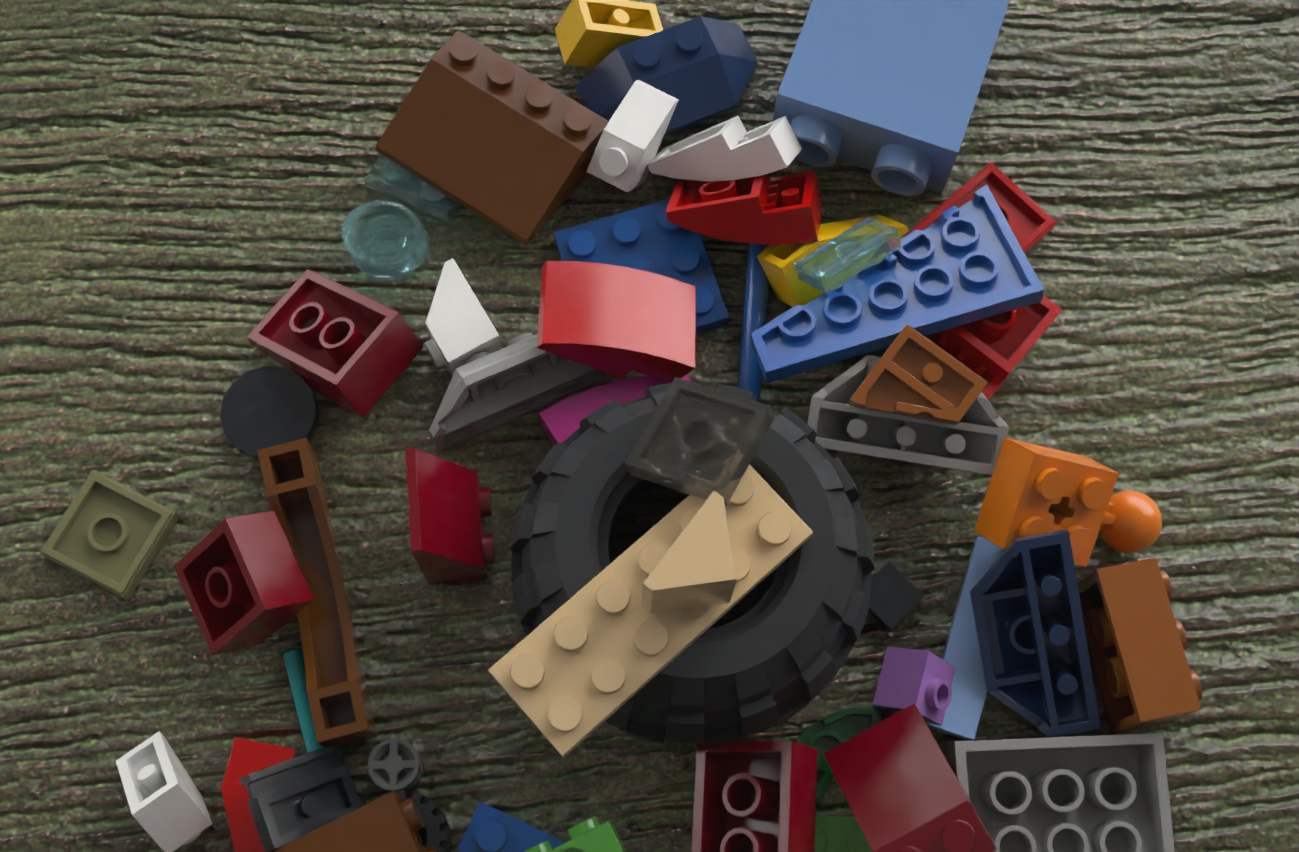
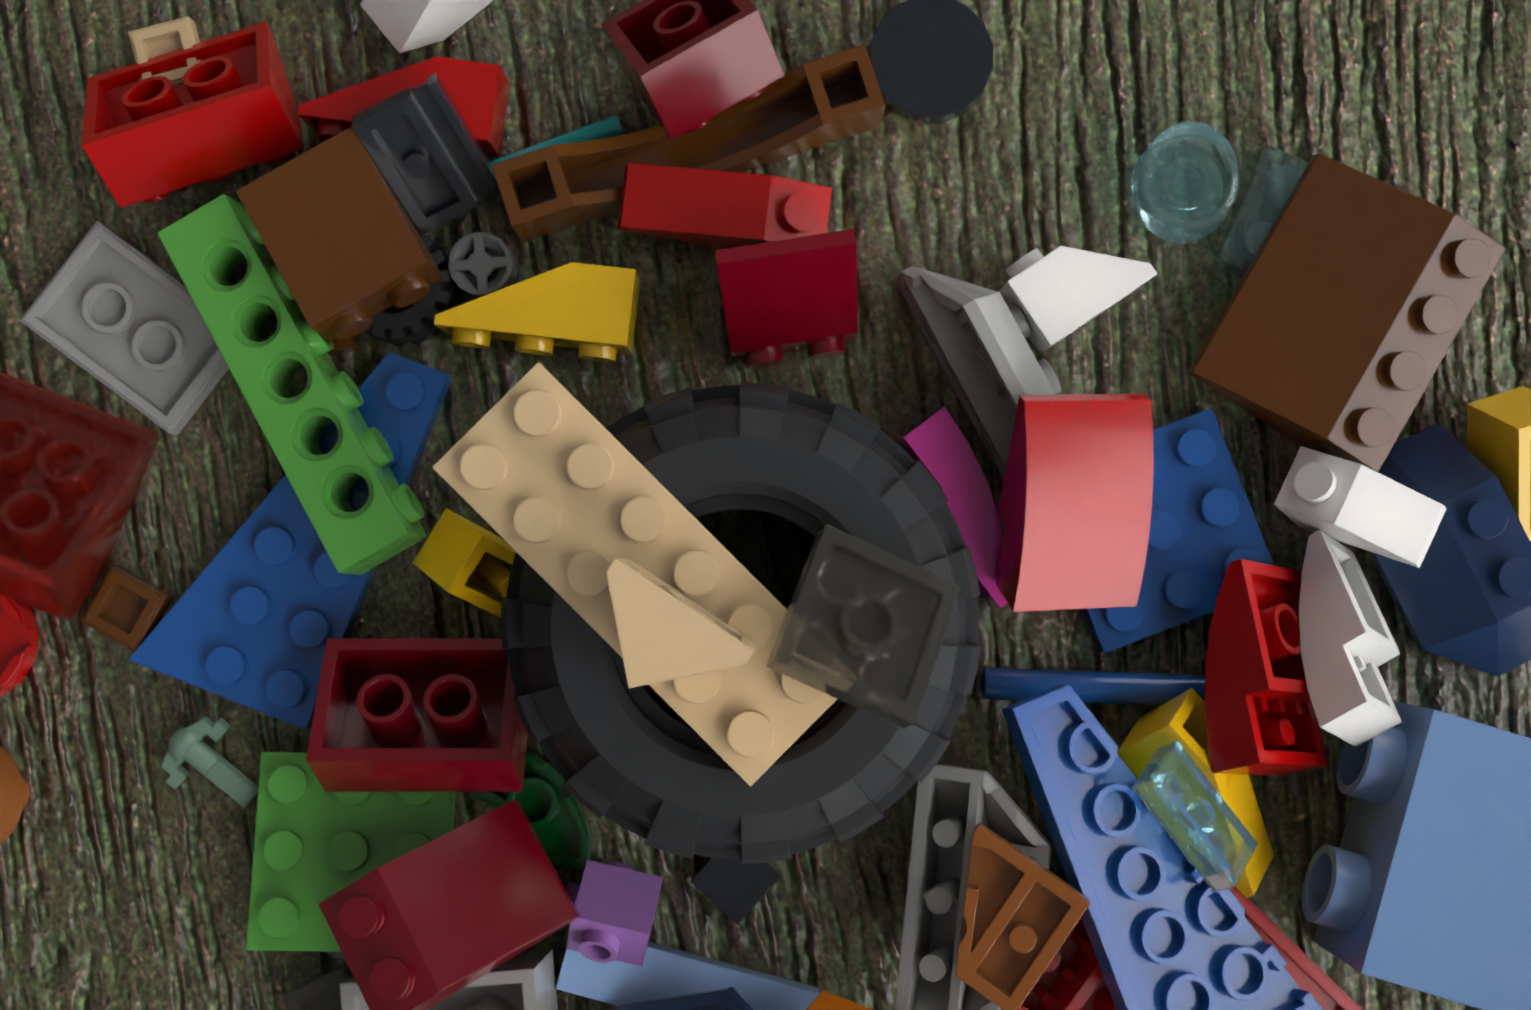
camera: 85 degrees right, 15 degrees up
dark red slope [247,269,424,418] -> none
none -> yellow slope [412,508,516,618]
none -> yellow slope [434,262,641,363]
none -> red slope [617,163,832,249]

